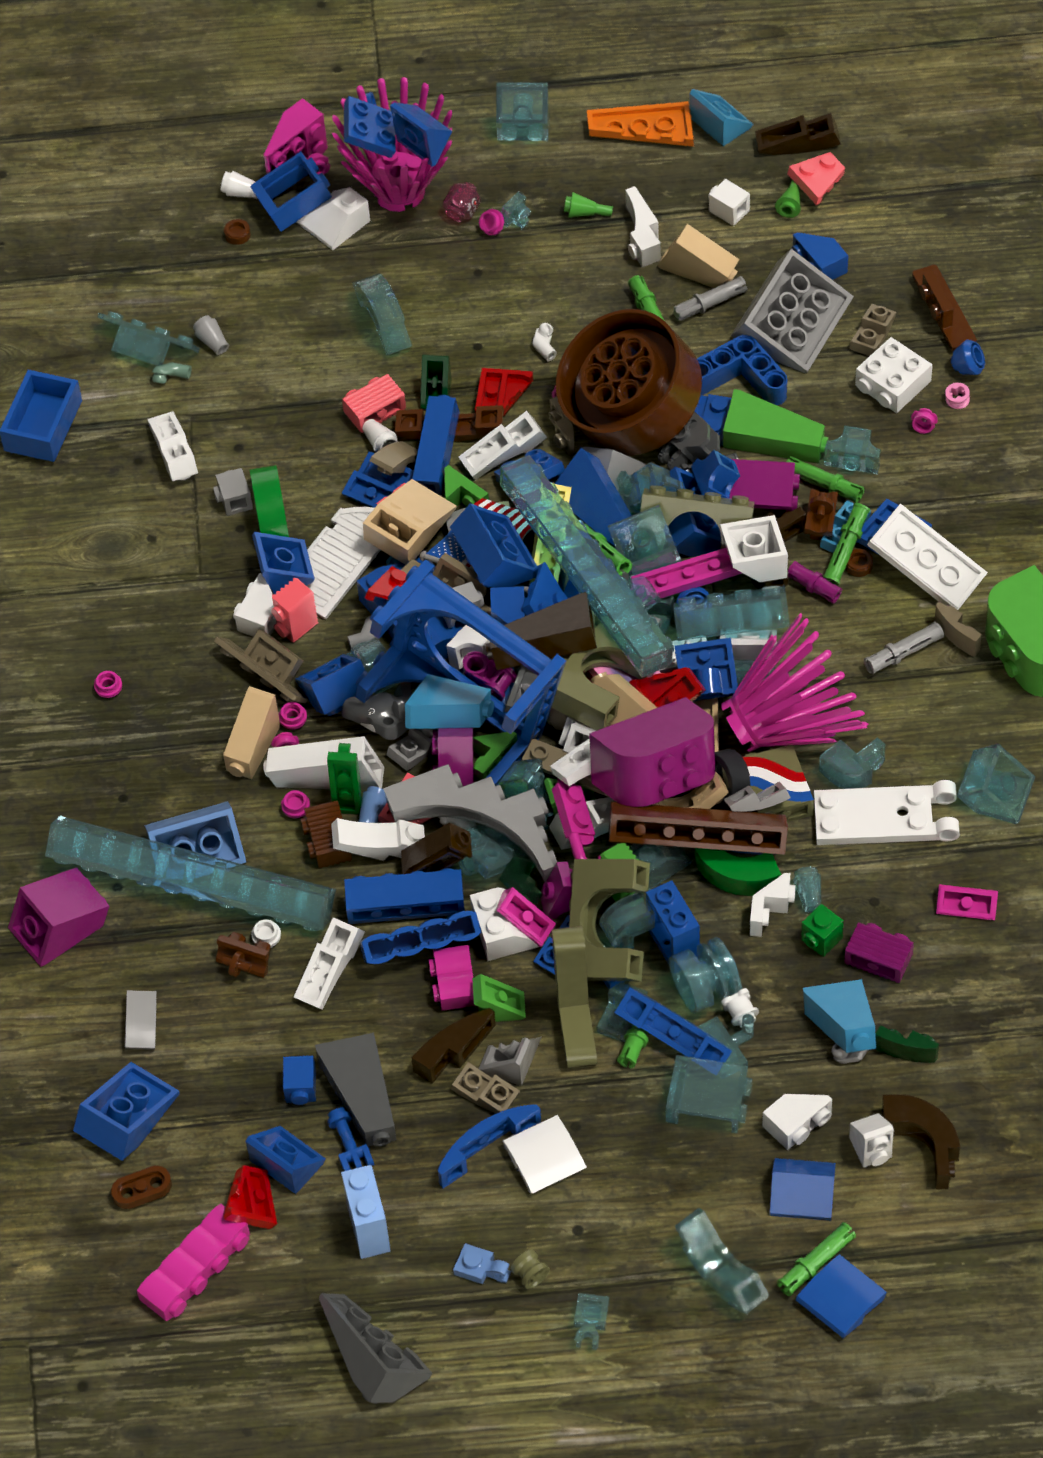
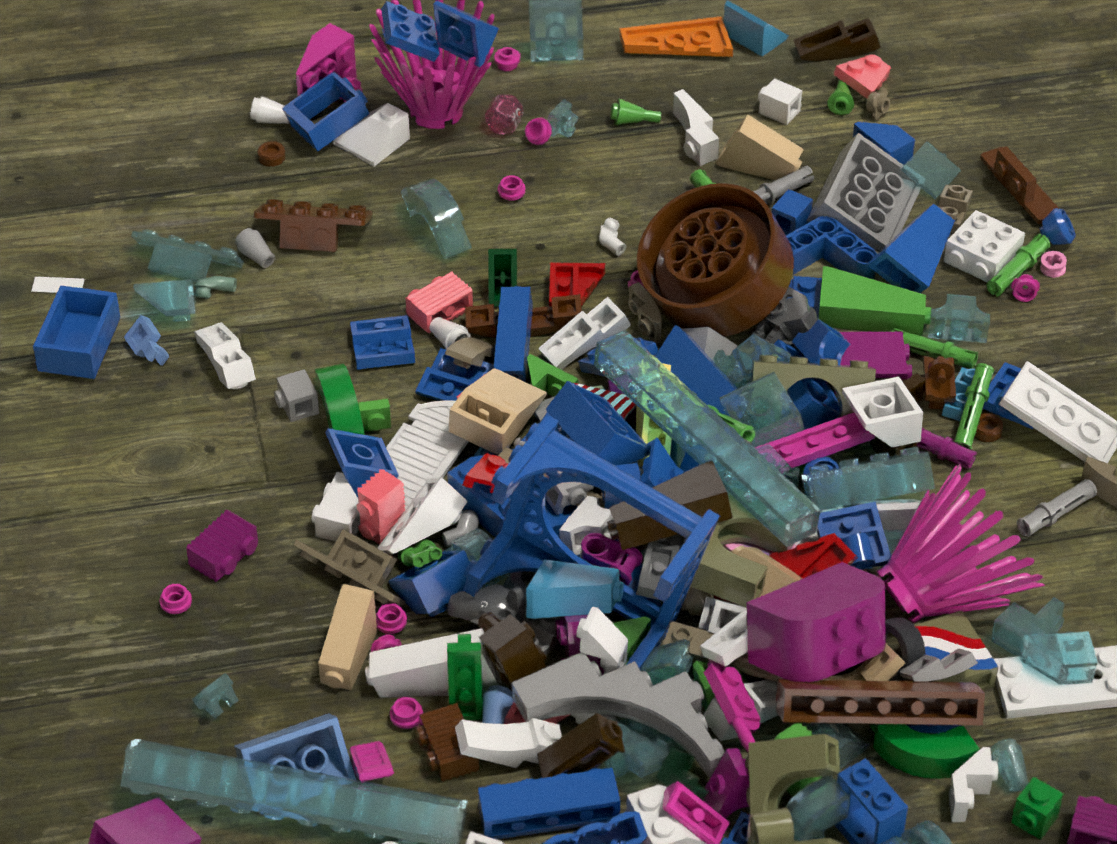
camera: 10 degrees left, 10 degrees down
none -> white sticker [31,277,85,293]
none -> medium blue plate [124,315,169,366]
none -> clear light blue slope [133,279,196,322]
none -> magenta brick [186,510,258,582]
none -> clear light blue tile [192,673,239,719]
none -> reddish brown bracket [254,199,373,252]
none -> dark pink slope [349,741,394,782]
none -> blue slope [350,315,415,370]
none -> bright green plate [358,399,391,432]
none -> white slope [378,477,468,554]
none -> bright green piece [398,539,442,567]
none -> dark brown brick [478,612,547,691]
none -> dark pink plate [494,47,520,71]
none -> dark pink plate [498,175,526,201]
none -> white slope [577,607,628,675]
none -> blue brick [772,189,813,235]
none -> dark tan plate [866,88,890,120]
none -> blue slope [868,204,955,293]
none -> clear light blue piece [901,141,961,199]
none -> bright green pin [986,234,1050,296]
none -> clear light blue slope [1020,632,1098,685]

